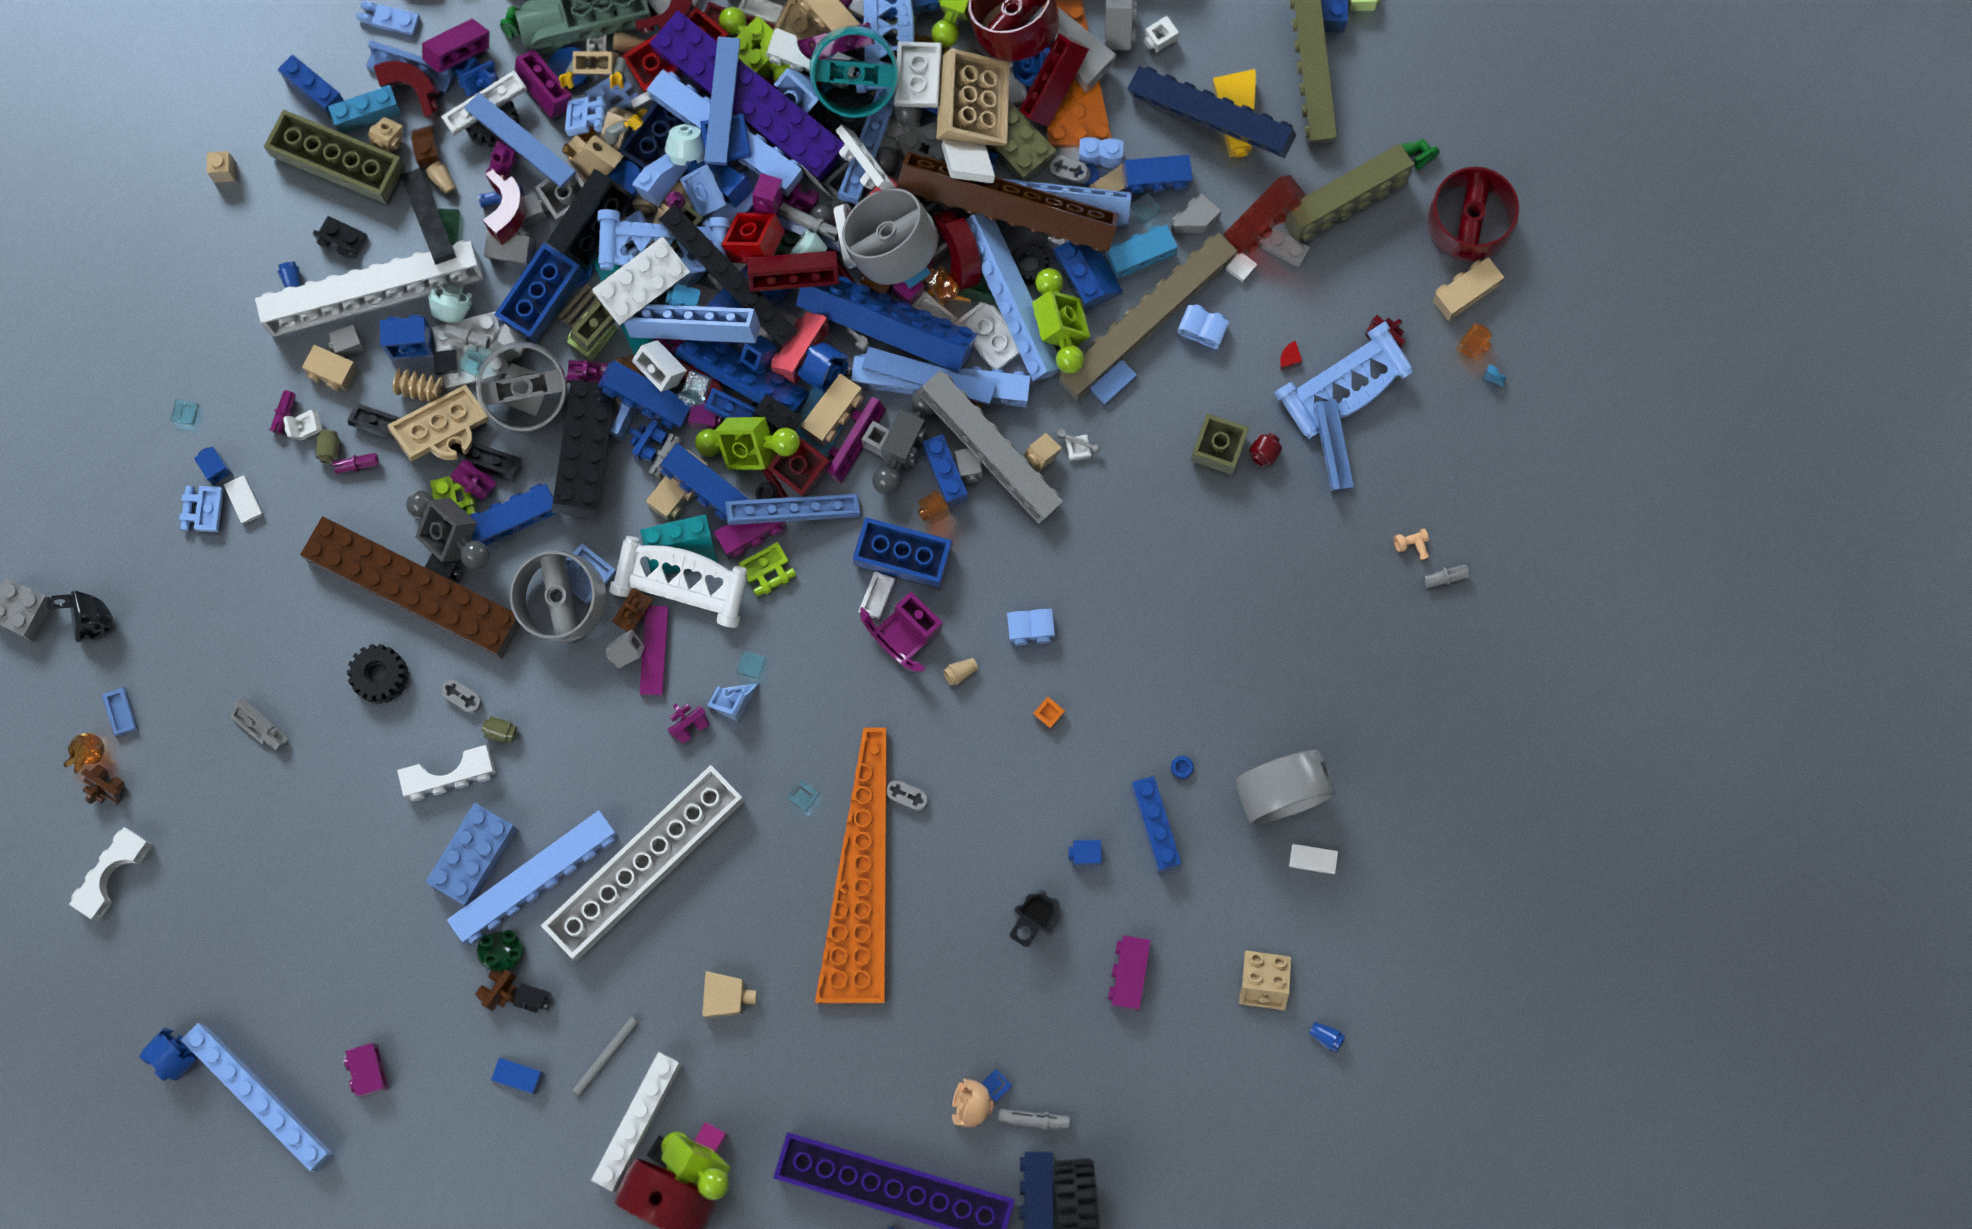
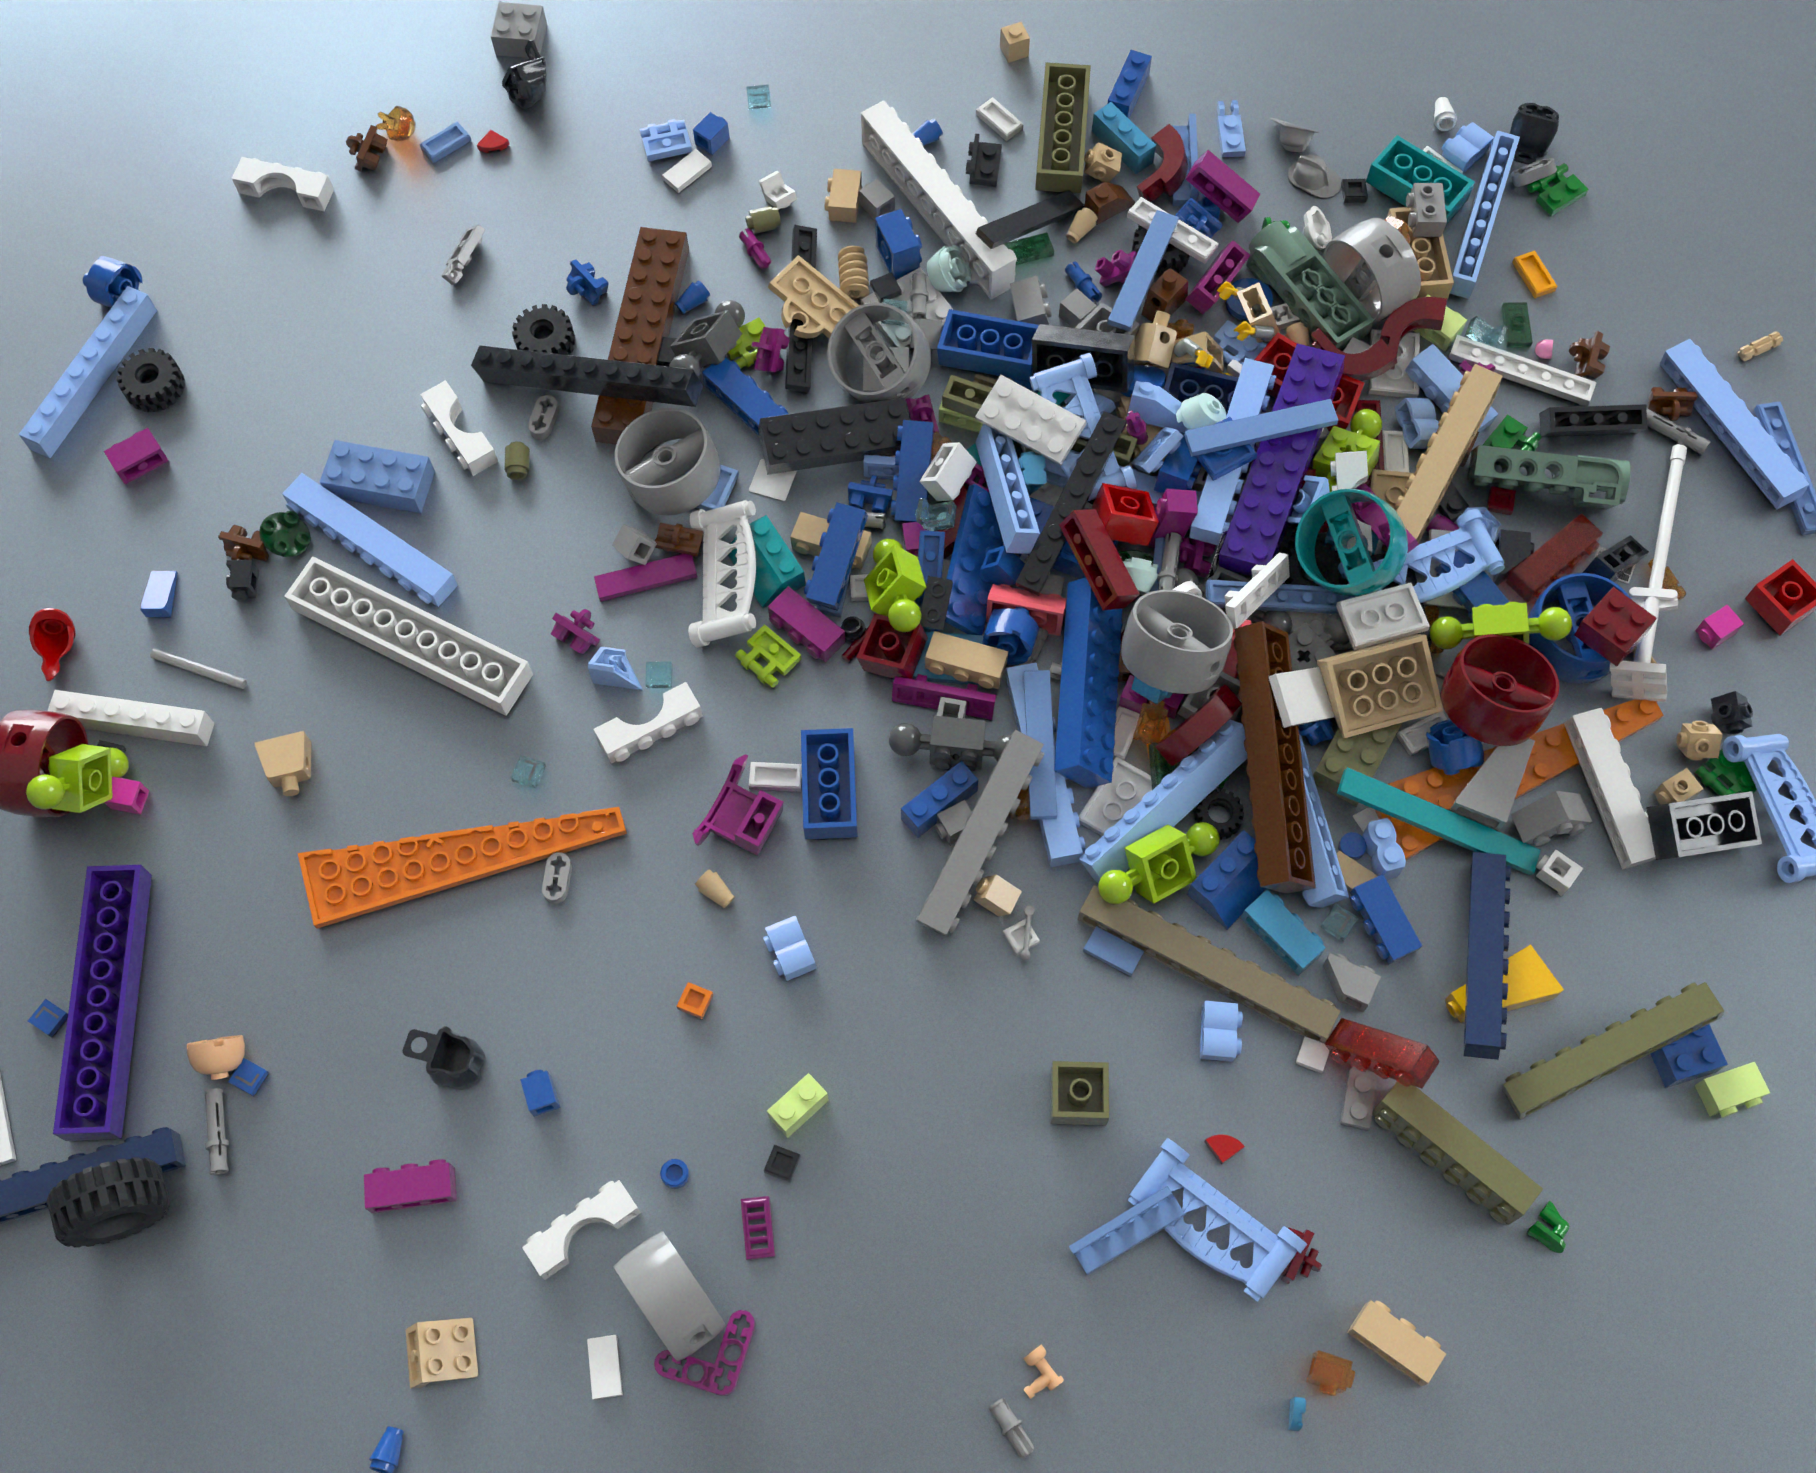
camera: 70 degrees right, 10 degrees down
magenta axle [269,390,296,435] -> none
arch [483,169,526,245] -> none
light blue plate [565,96,607,137] -> none
medium blue tile [725,494,861,525] -> none
clear orange brick [917,489,950,526] -> none
dark red brick [1019,33,1089,127] -> none
light grey beam [1050,156,1091,184] -> none
blue brick [1131,776,1181,874] -> none
dark red head [1249,432,1282,467] -> none
dark red cylinder [1427,167,1519,262] -> none
none -> red piece [29,608,76,681]
none -> black tyre [116,348,185,412]
none -> black brick [471,345,703,407]
none -> red tile [477,129,510,153]
none -> white arch [522,1180,641,1280]
none -> blue hips [566,259,609,305]
none -> white arch [594,682,703,764]
none -> magenta beam [654,1310,756,1396]
none -> blue cone [675,280,710,314]
none -> magenta slope [741,1196,775,1260]
none -> white sticker [749,459,797,501]
none -> black tile [764,1144,801,1182]
none -> yellowish green brick [767,1073,829,1138]
none -> white tile [850,574,869,602]
none -> white tile [976,97,1023,141]
none -> reddish brown torso [1141,269,1188,322]
none -> teal tile [1337,767,1541,875]

